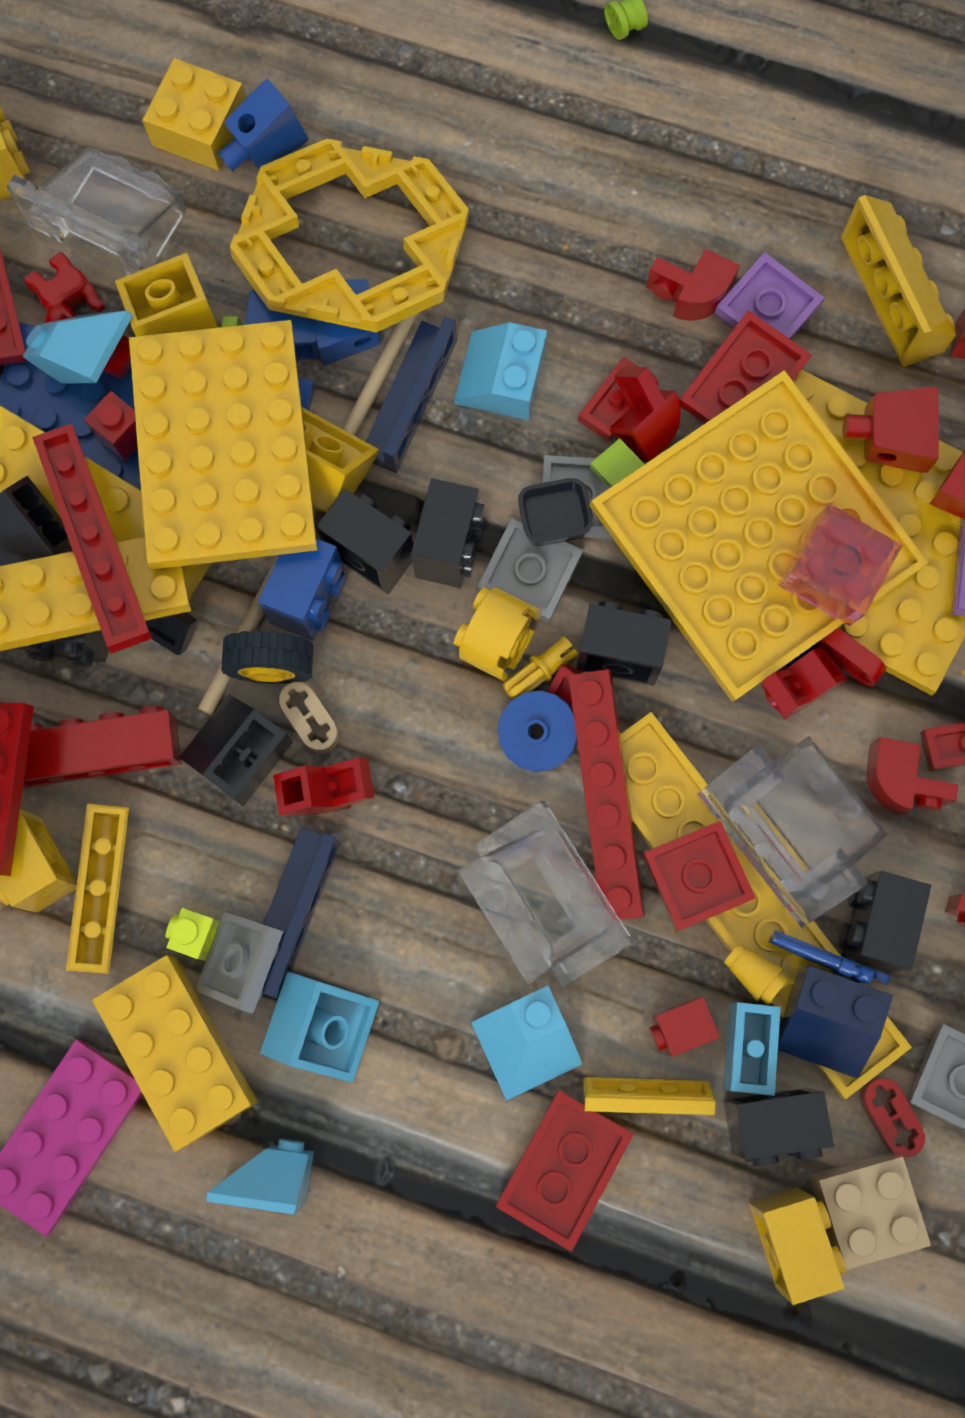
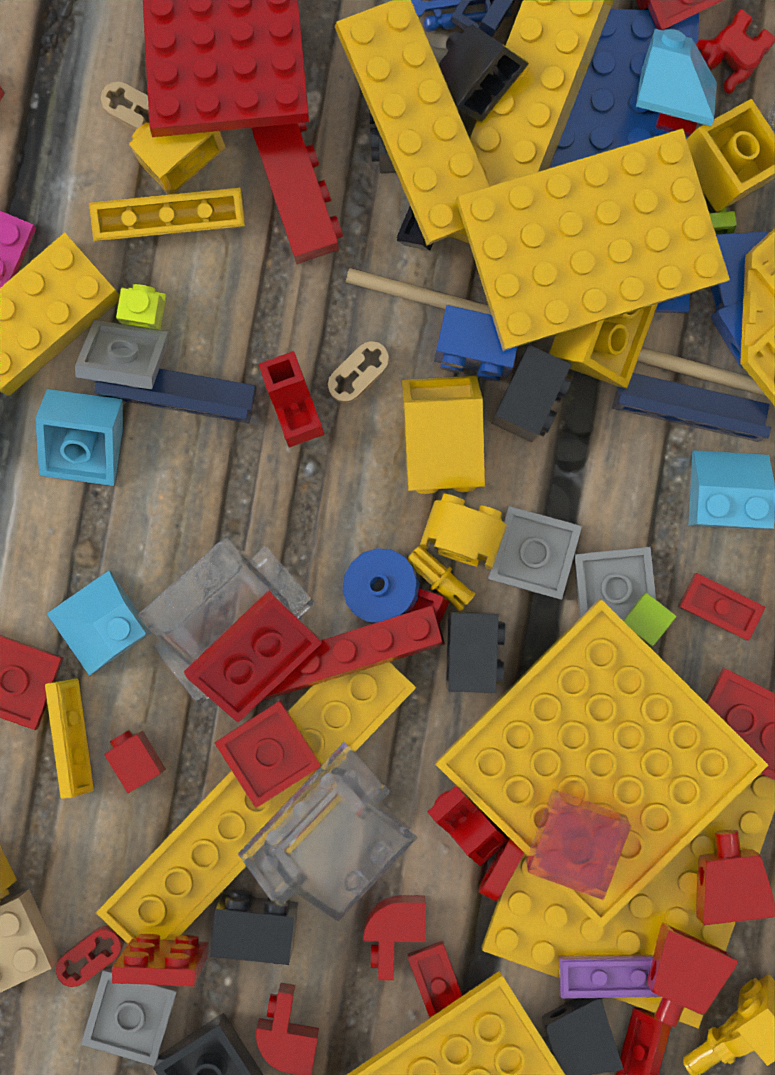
camera: 75 degrees right, 10 degrees up
red plate [32,424,152,654] -> none
red brick [84,391,138,461] -> none
black slope [178,694,293,806] -> none
black wheel [221,631,314,684] -> none
black brick [411,478,485,588] -> none
black piece [518,478,593,546] -> none
red brick [610,366,681,461] -> none
medium azure brick [723,1002,781,1096] -> none
black brick [723,1088,834,1166] -> none
yellow cone [724,944,790,1006] -> none
blue piece [769,930,891,985] -> none
dark blue slope [778,966,893,1078] -> none
none -> red plate [112,934,209,986]
none -> red plate [183,590,322,723]
none -> yellow slope [402,376,485,494]

